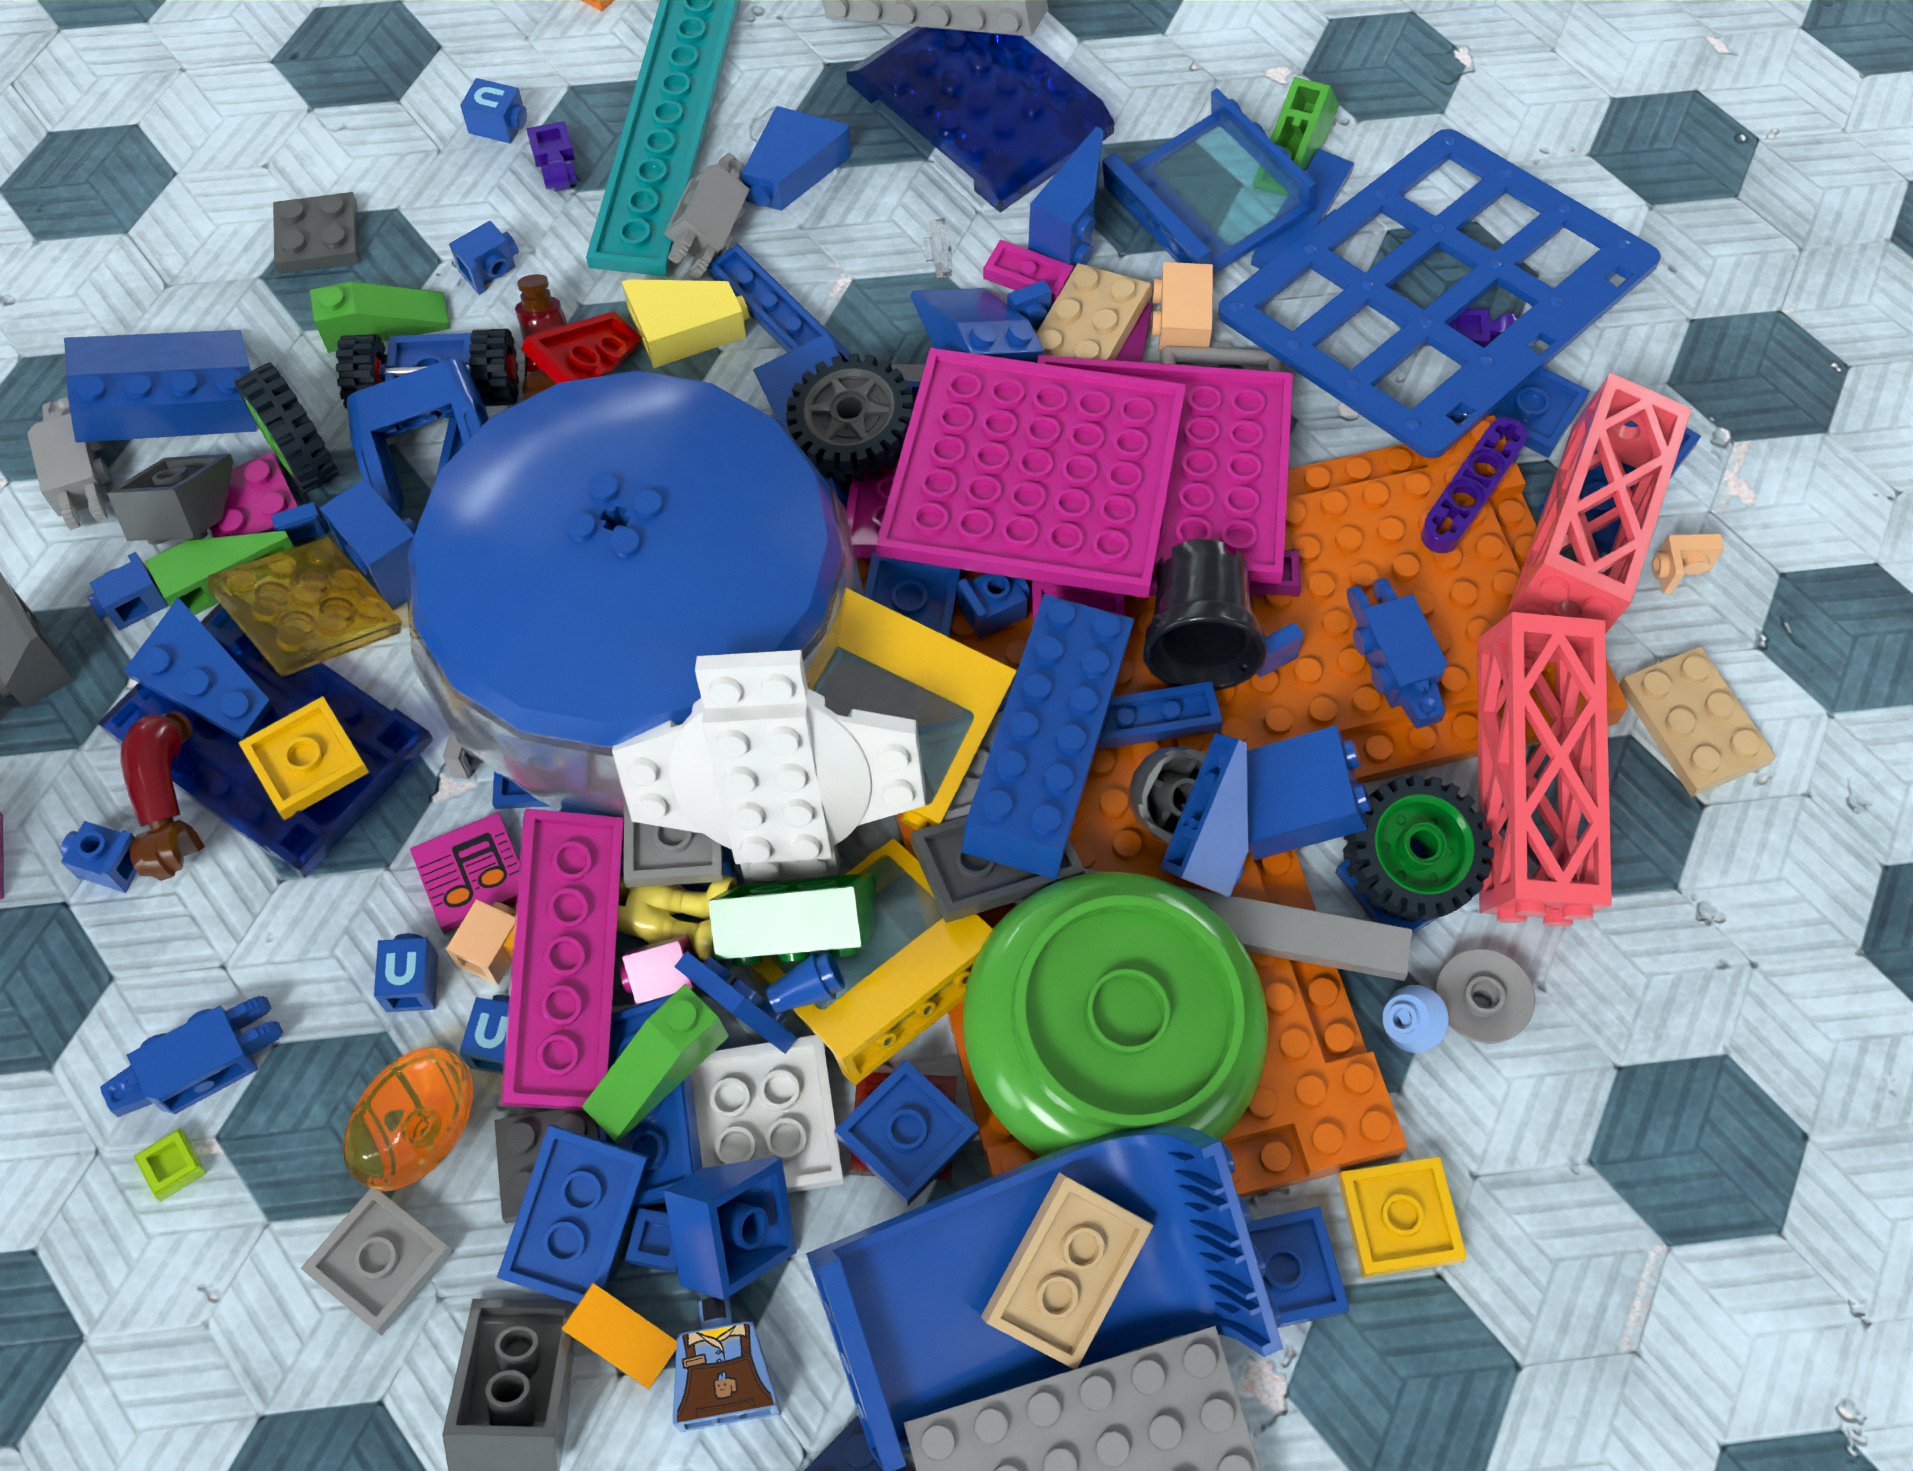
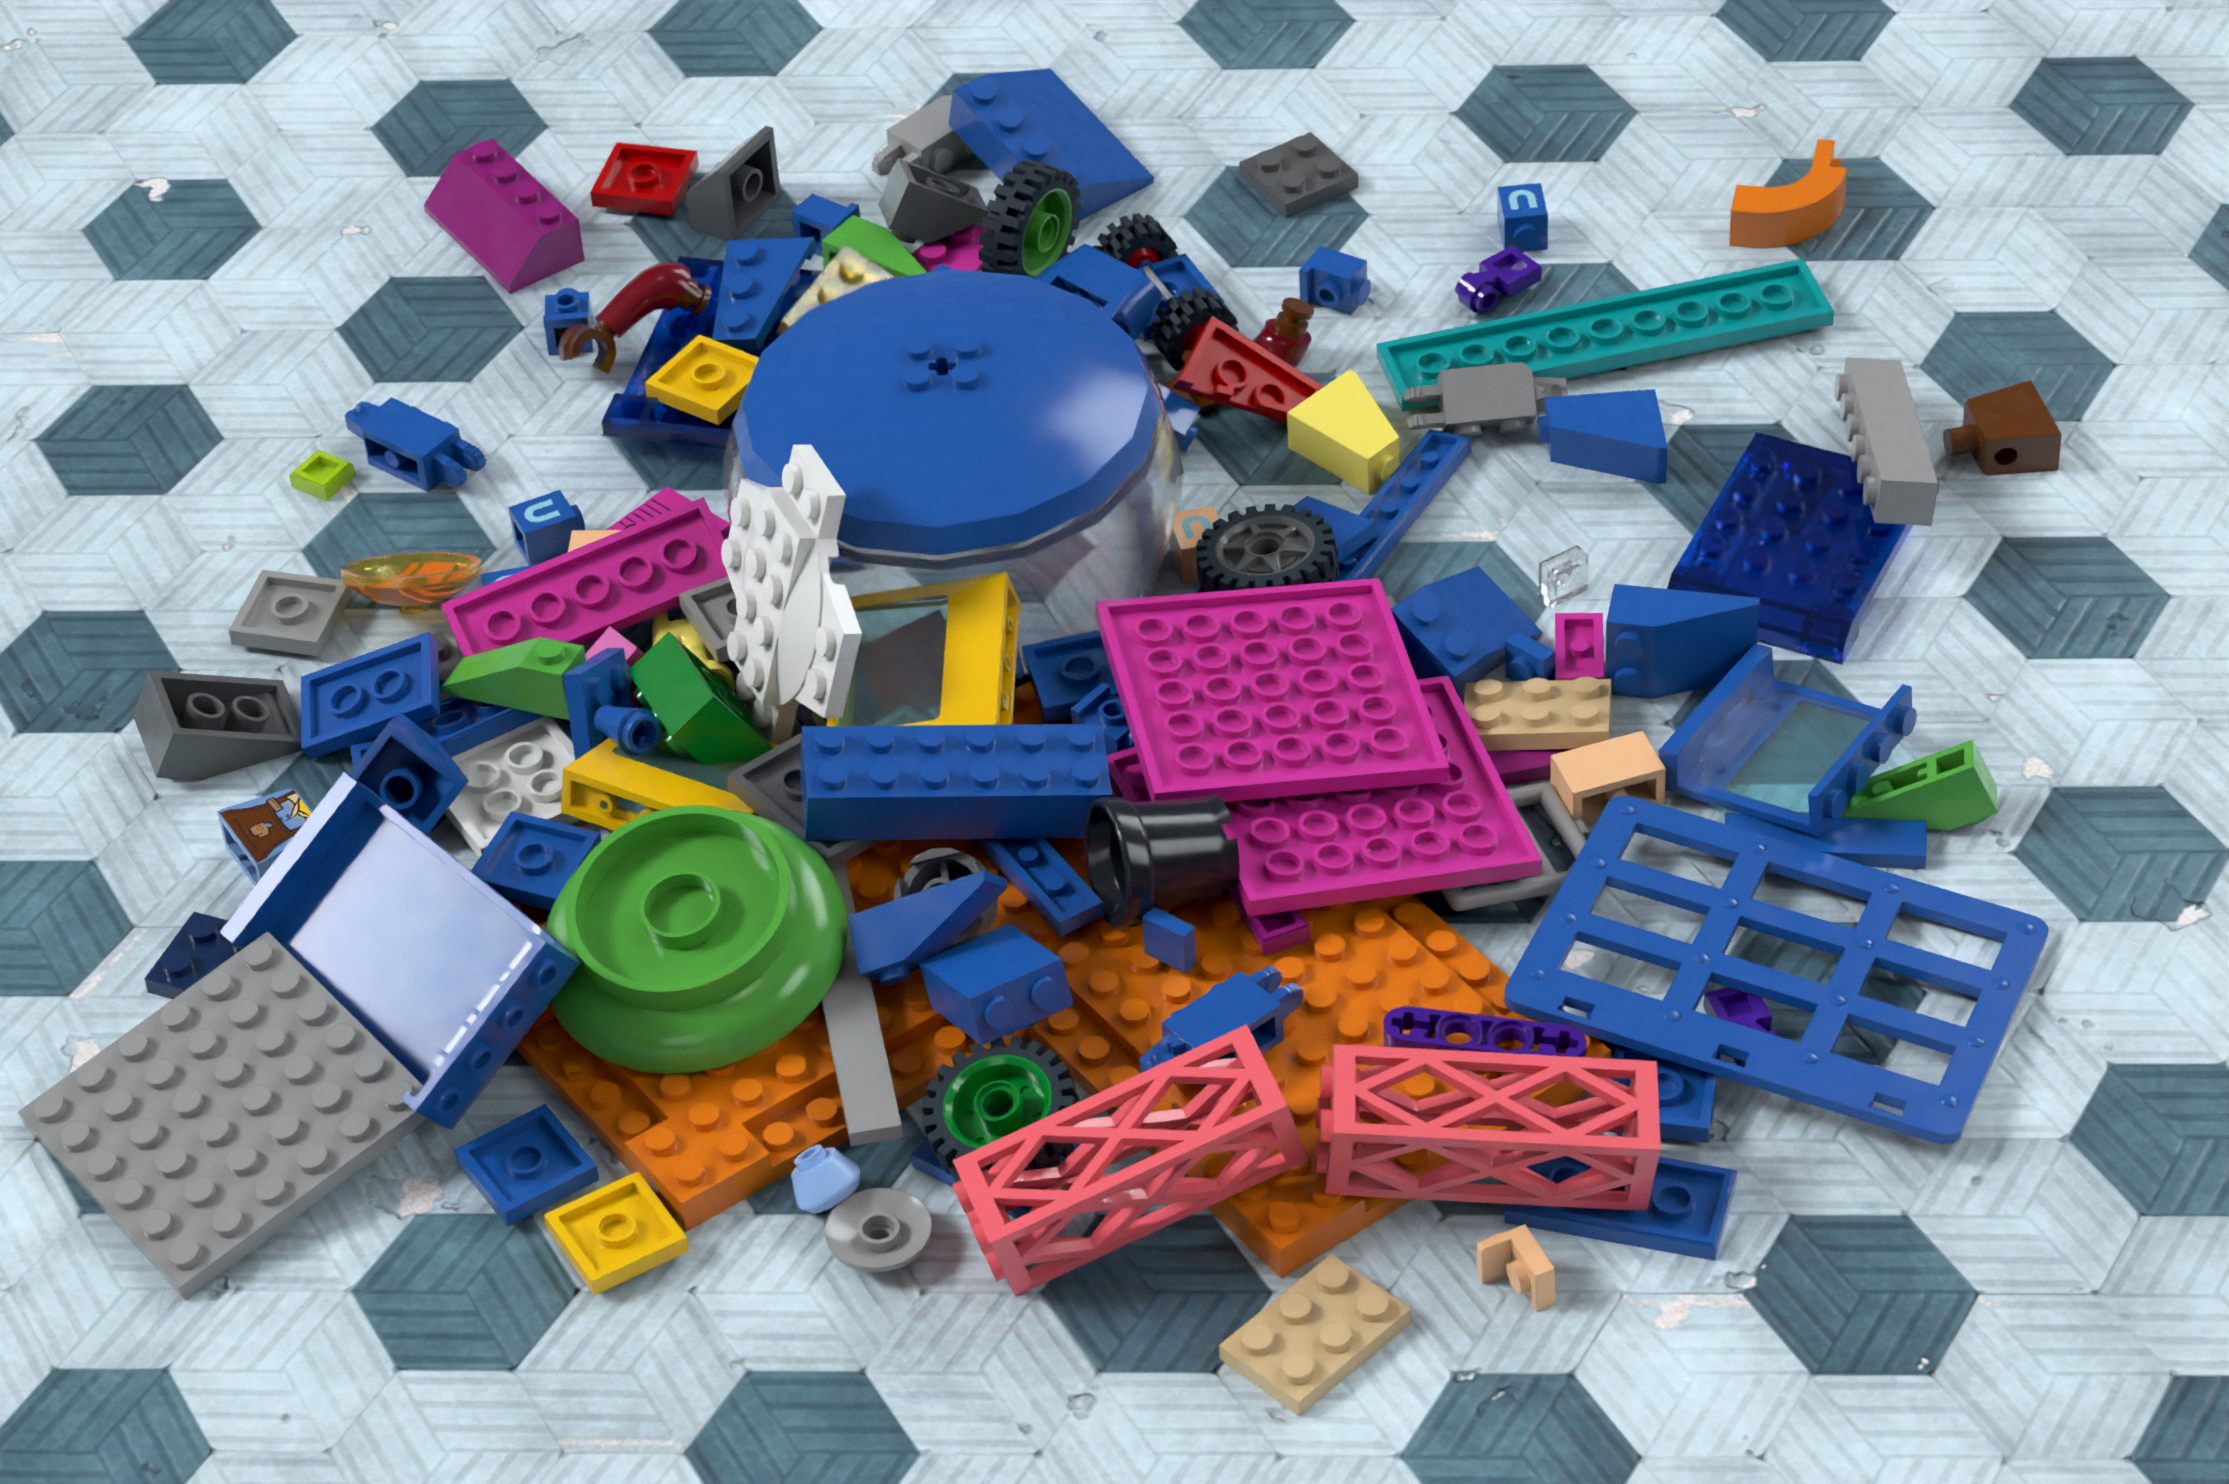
camera: 70 degrees right, 20 degrees down
bright green slope [310,282,450,353] -> none
light orange tile [561,1283,677,1390] -> none
tan plate [981,1172,1154,1369] -> none

